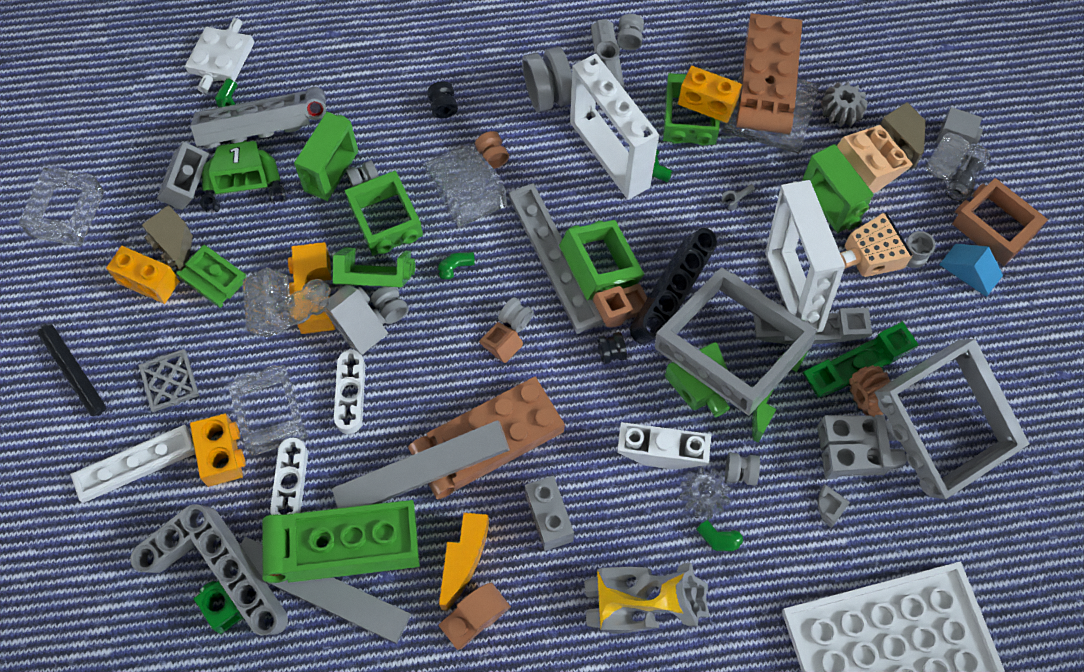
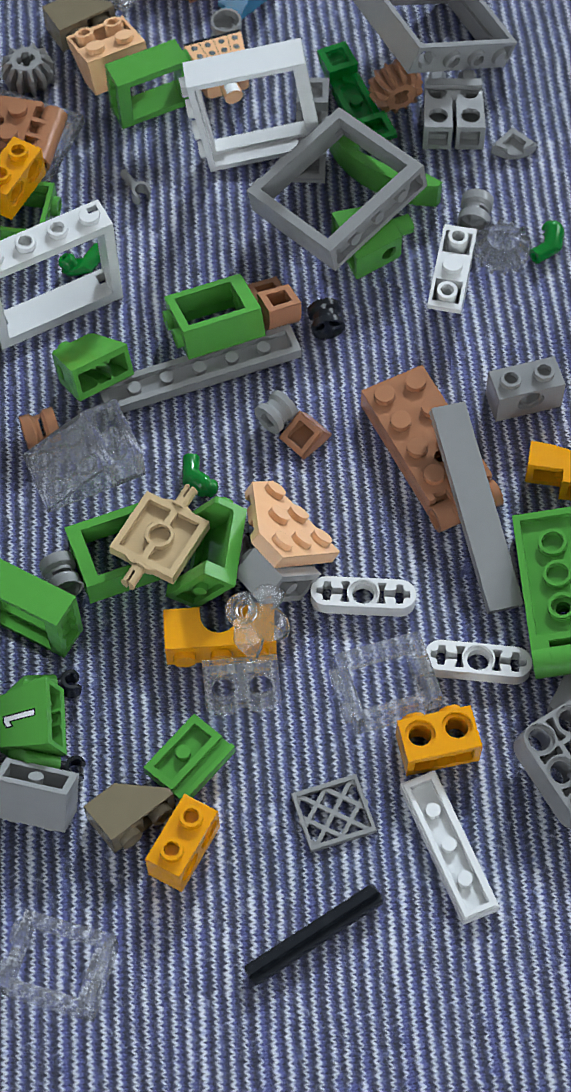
camera: 85 degrees left, 5 degrees down
black beam [630,228,717,344] -> none
none -> bright green torso [52,333,134,401]
none -> tan plate [109,484,210,590]
none -> light nougat plate [245,481,340,568]

